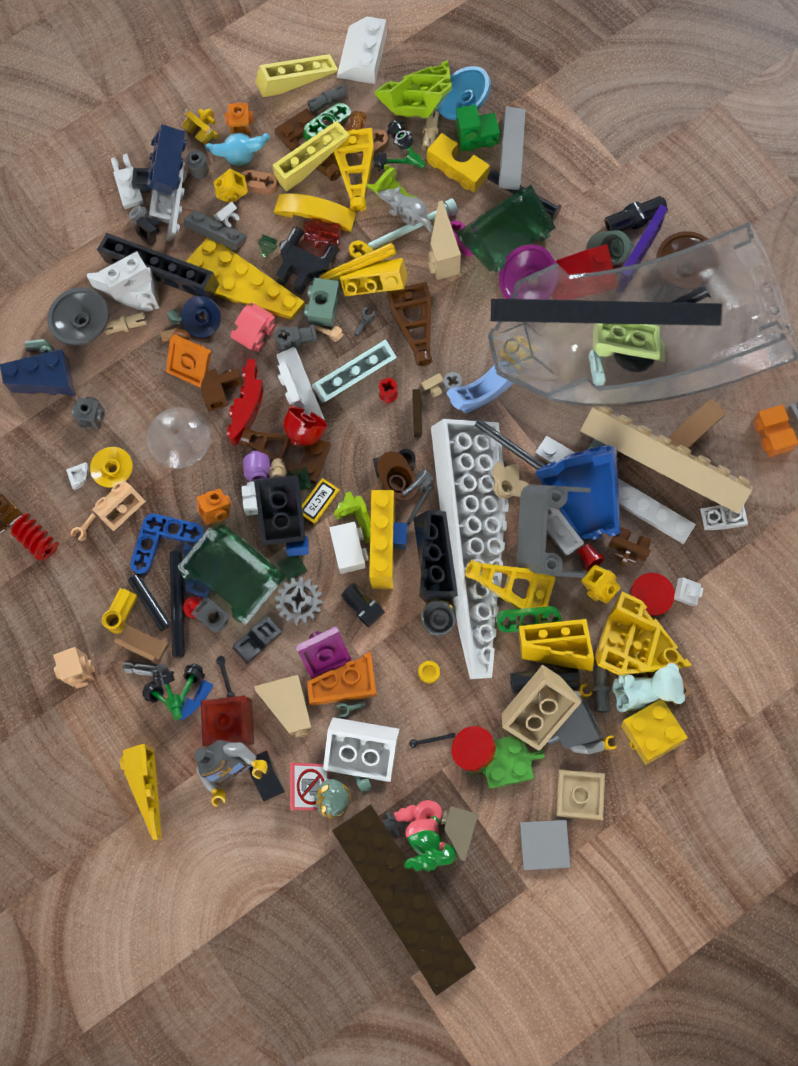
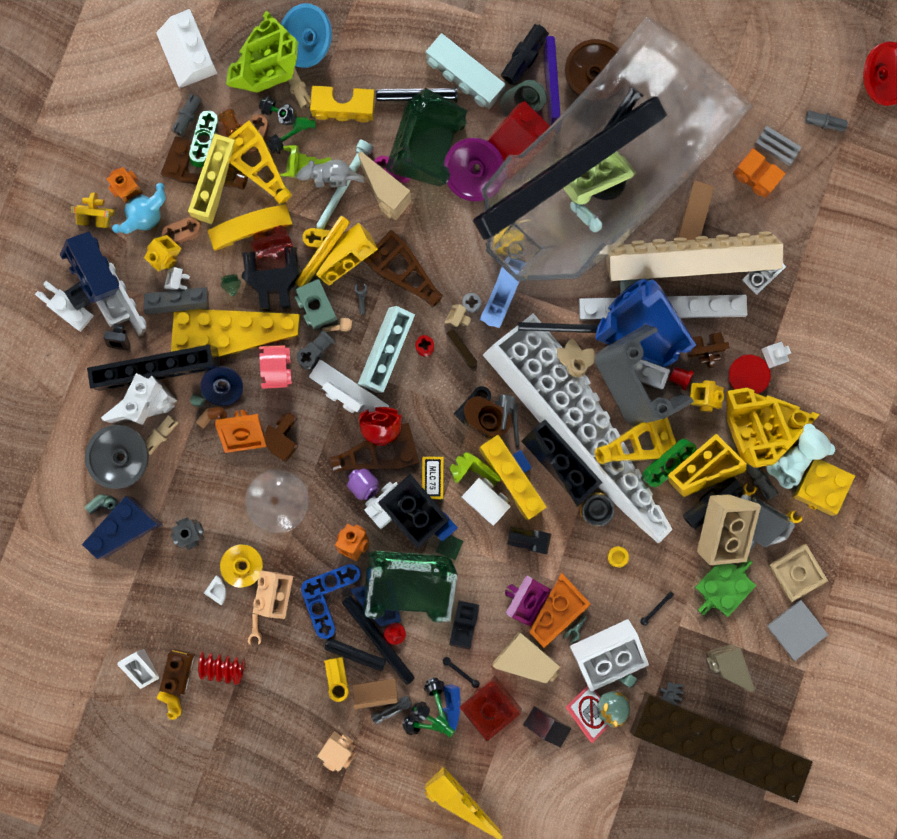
camera: 40 degrees left, 10 degrees up
light grey plate [129,205,148,225] -> none
dark grey brick [186,150,209,179] -> none
dark grey brick [191,597,230,633] -> none
torso [194,740,268,807] -> none
red slope [227,359,264,445] -> none
light yellow slope [255,54,338,97] -> none
tan pin [269,458,287,478] -> none
light grey gear [275,577,323,626] -> none
clear green tile [286,467,312,491] -> none
hair [394,800,456,872] -> none
red tile [451,726,496,772] -> none
green brick [455,104,500,152] -> none
light grey beam [499,106,525,190] -> none
none -> light aqua brick [426,33,505,109]

